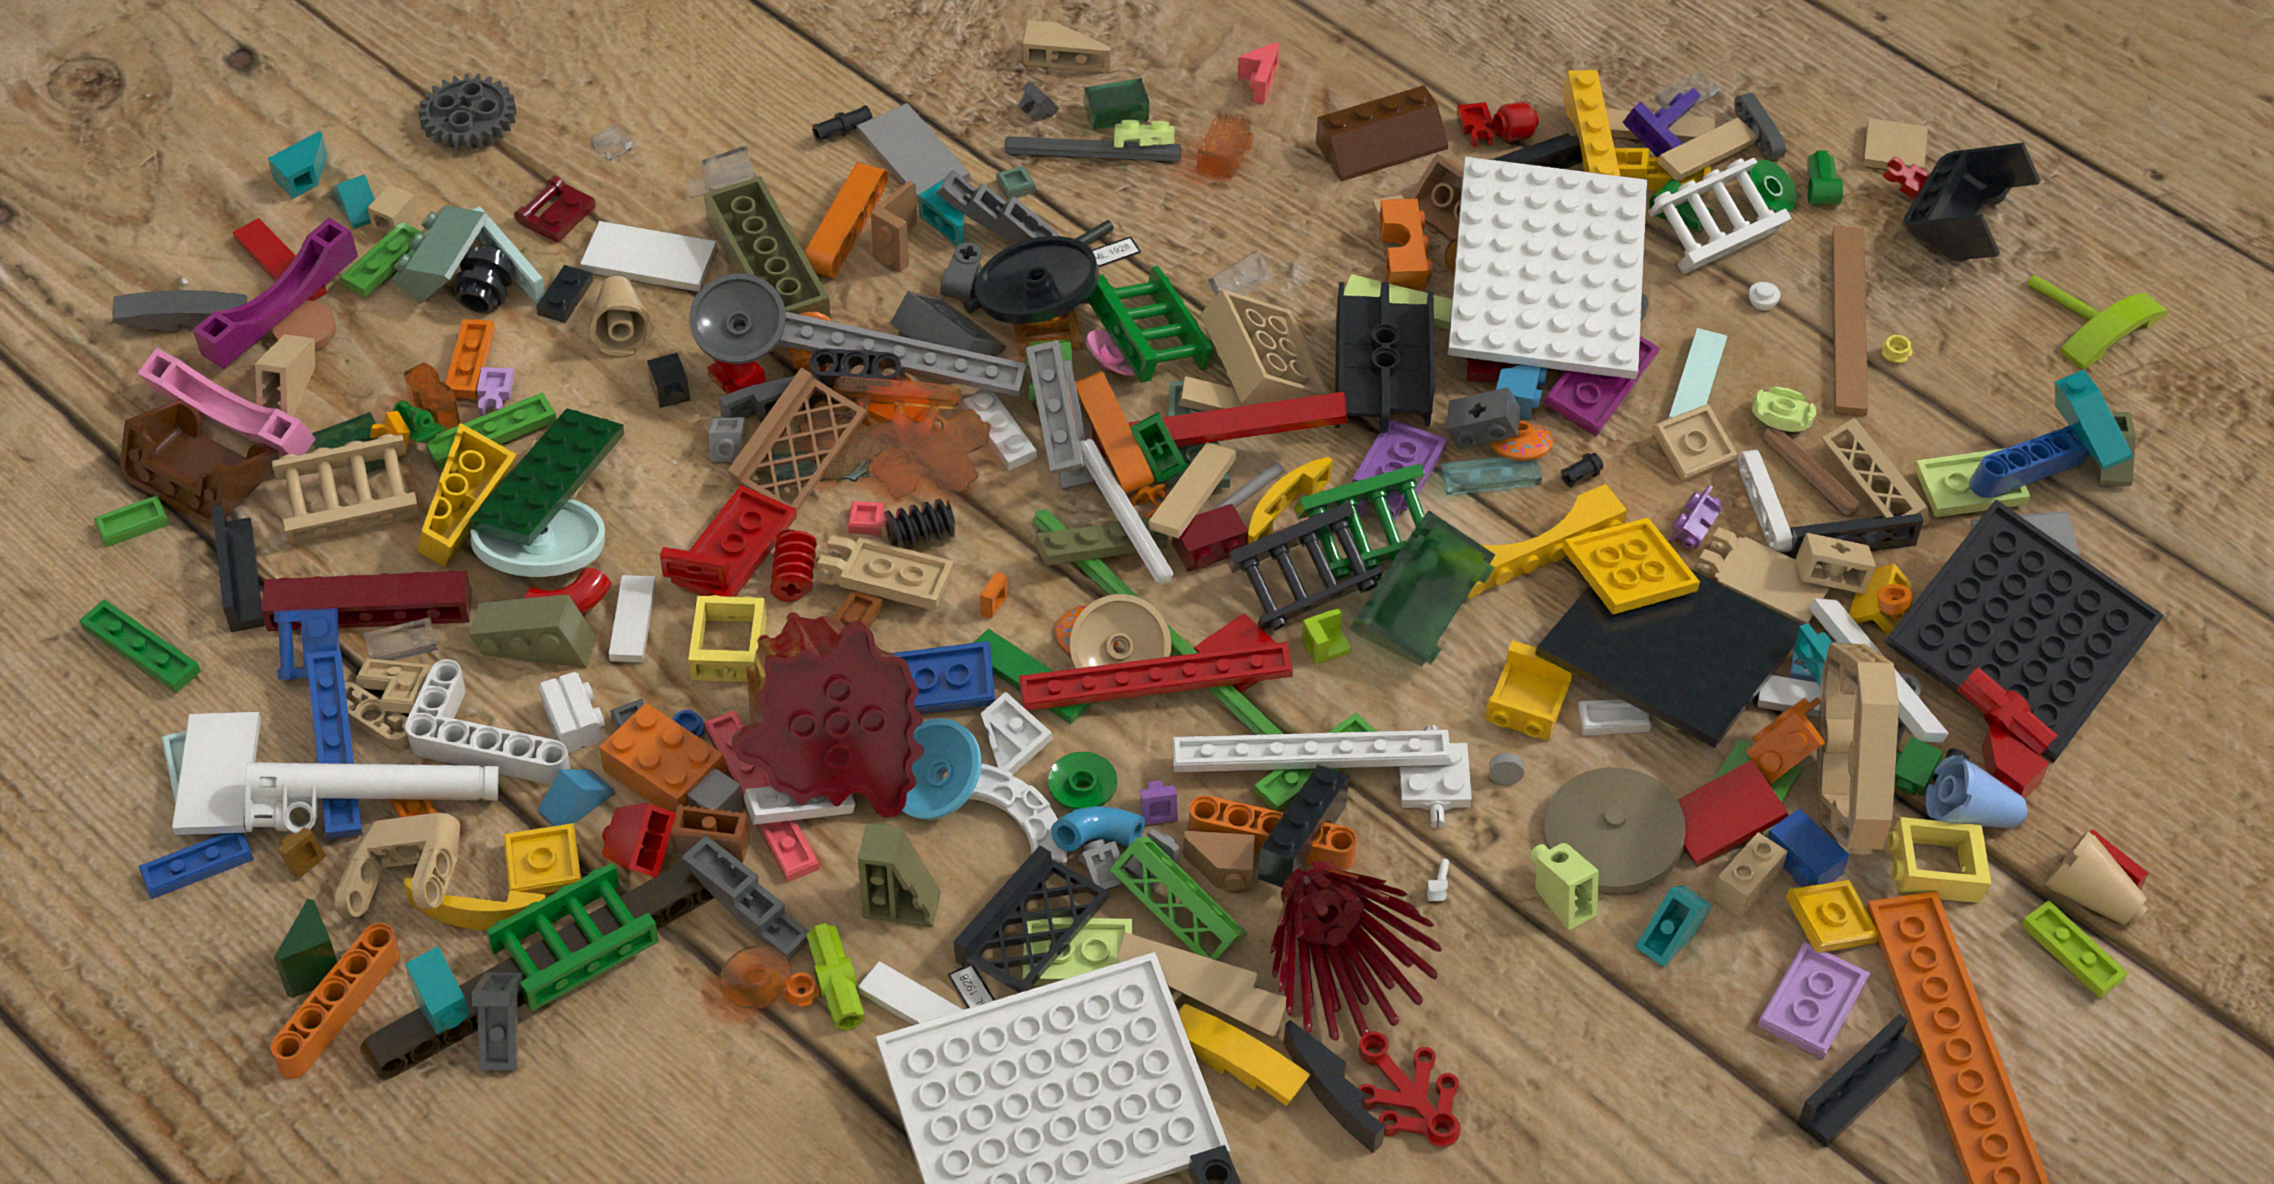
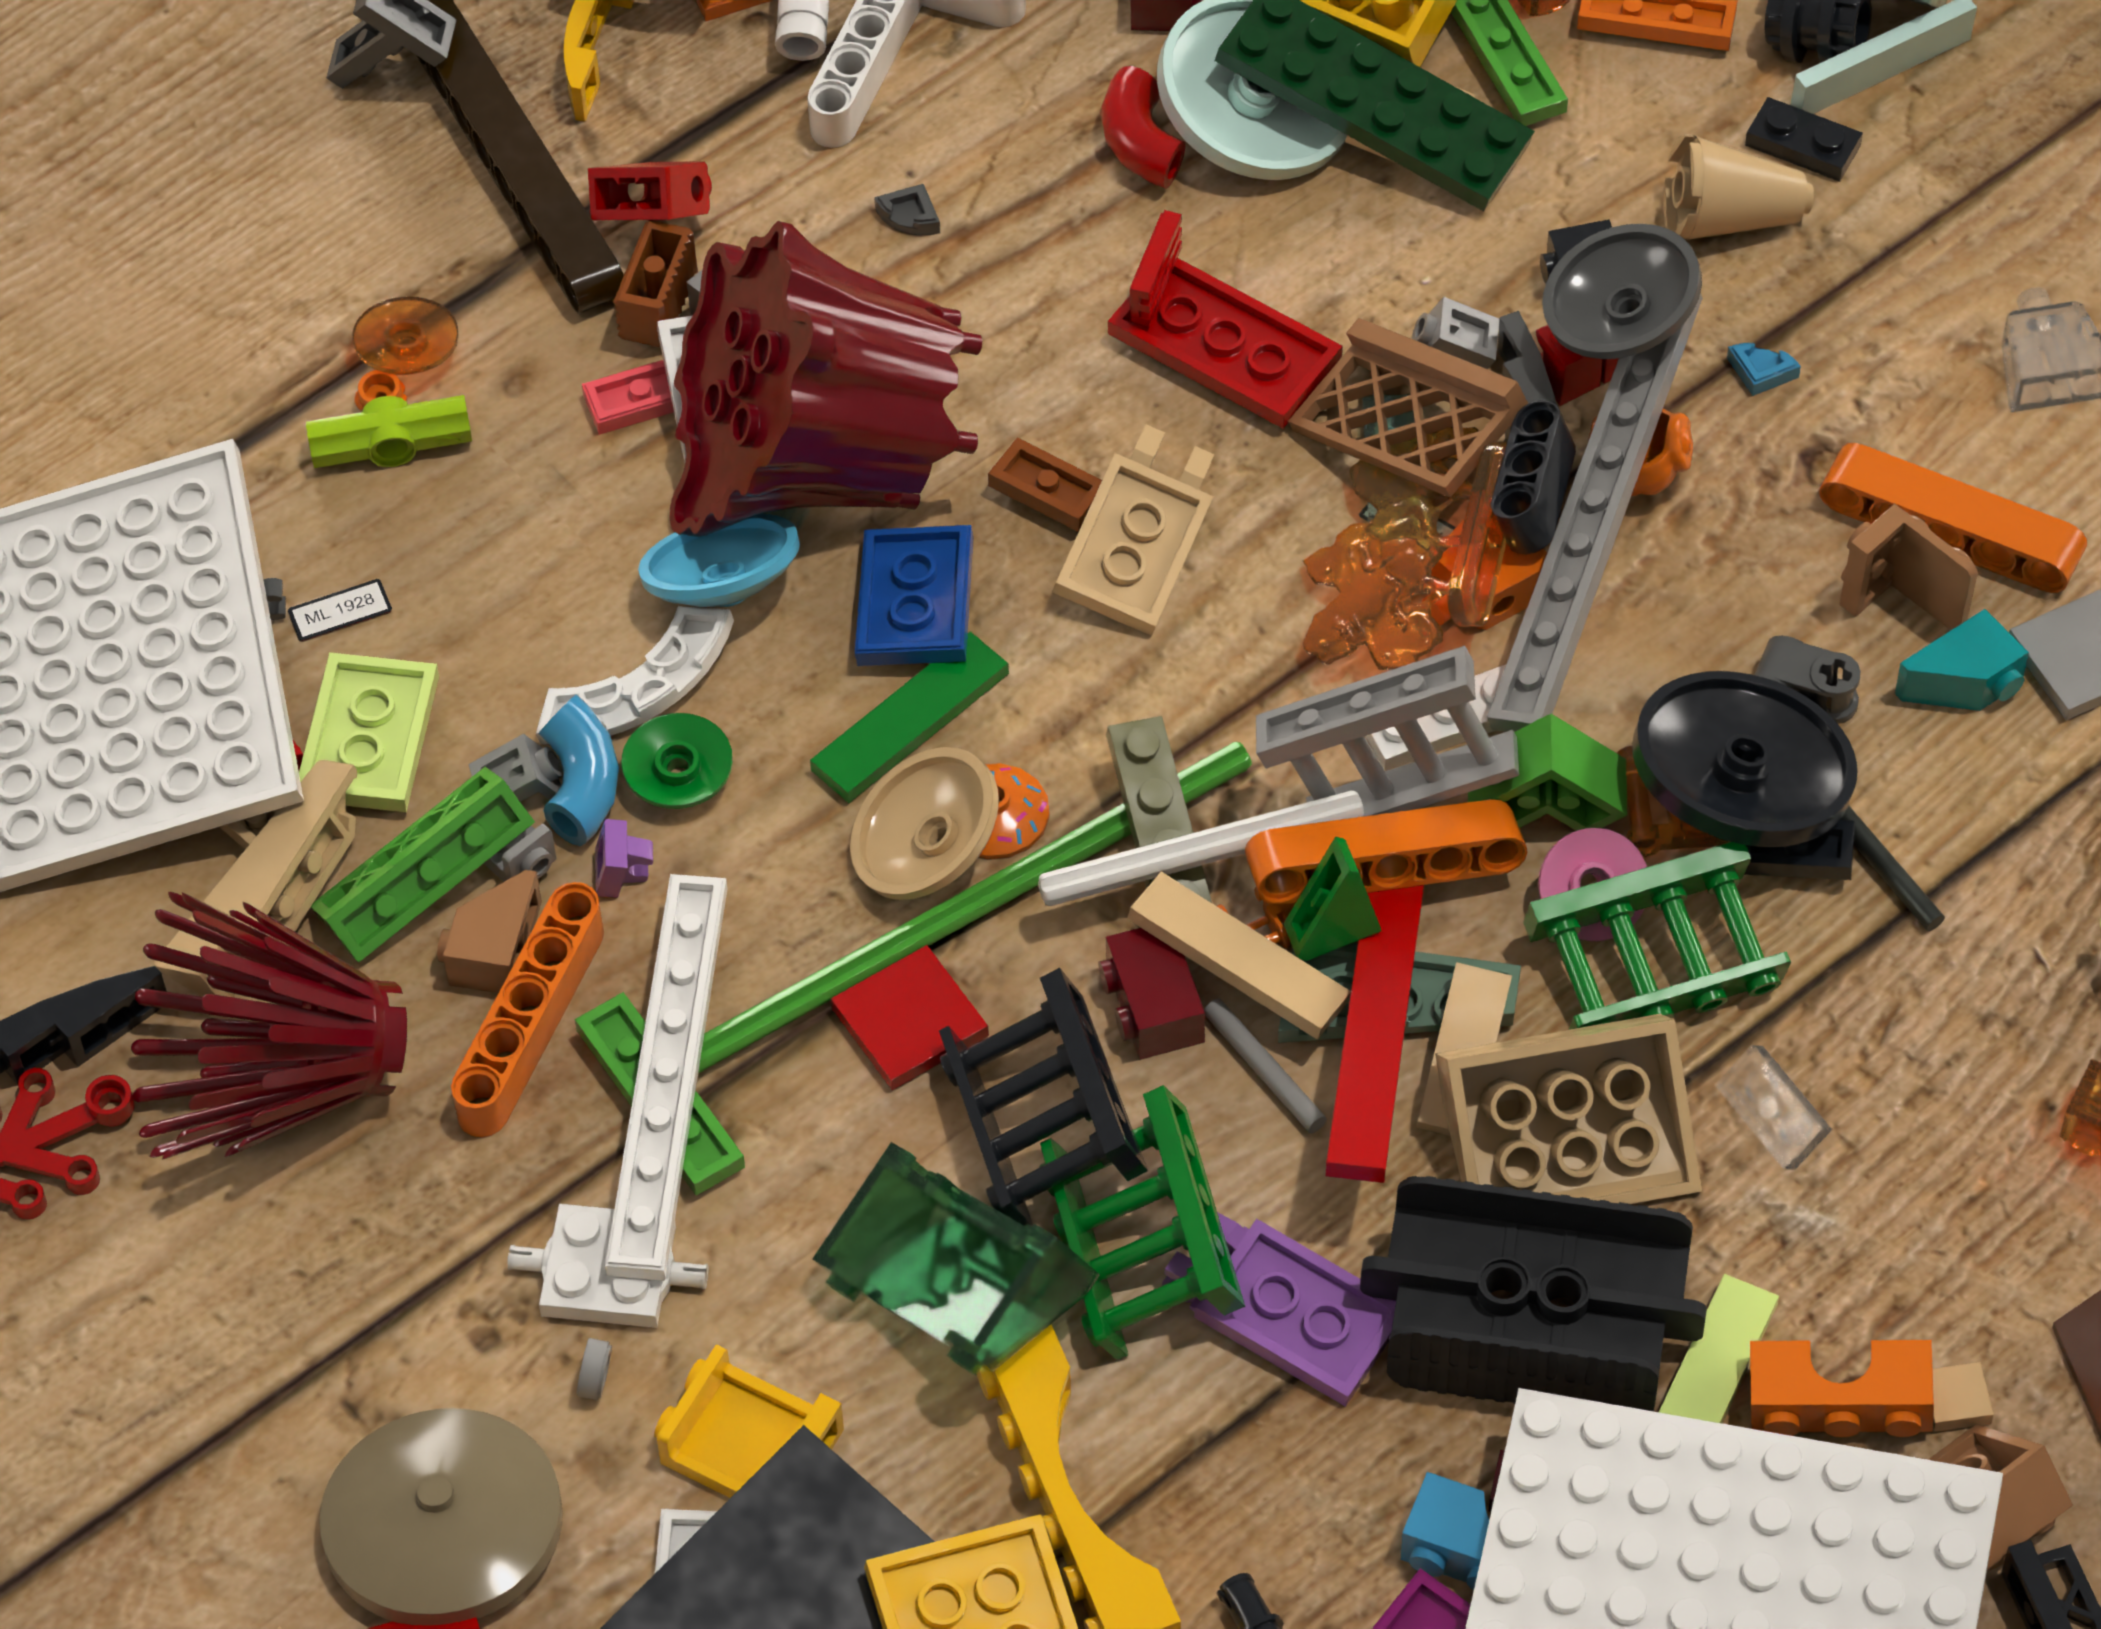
camera: 100 degrees right, 5 degrees up
olive wedge [468,595,597,668] -> none
lavender plate [477,367,515,416] -> none
green fence [485,863,659,1012] -> none
yellow plate [503,823,581,894] -> none
dark red plate [514,175,596,243] -> none
dark azure slope [538,769,615,826] -> none
white brick [539,672,605,753] -> none
white tile [580,221,717,292] -> none
orange brick [599,703,727,813] -> none
white tile [609,575,656,663] -> none
blue plate [672,710,704,738] -> none
dark grey slope [681,835,810,963] -> none
light yellow window [688,595,767,682] -> none
olive brick [704,176,831,319] -> none
red piece [770,530,817,603] -> none
coral tile [848,501,885,535] -> none
olive wedge [858,823,941,927] -> none
white tile [858,961,963,1025] -> none
black piece [883,499,956,548] -> none
dark grey slope [890,291,1006,357] -> none
dark grey slope [936,170,1059,243] -> none
black fence [953,845,1109,993] -> none
orange tile [980,571,1008,619] -> none
white wing [981,692,1053,774] -> none
sand green tile [996,165,1036,200] -> none
red tile [1019,642,1293,711] -> none
white sticker [1092,237,1141,267] -> none
yellow slope [1178,1004,1310,1106] -> none
yellow slope [1248,457,1333,544] -> none
black arch [1258,764,1350,888] -> none
lime panel [1301,608,1351,665] -> none
white hand [1426,859,1449,901] -> none
clear light blue tile [1440,457,1542,495] -> none
dark grey brick [1446,387,1520,449] -> none
orange dish [1489,421,1553,461] -> none
yellowish green torso [1529,843,1599,931] -> none
teal slope [1635,885,1713,967] -> none

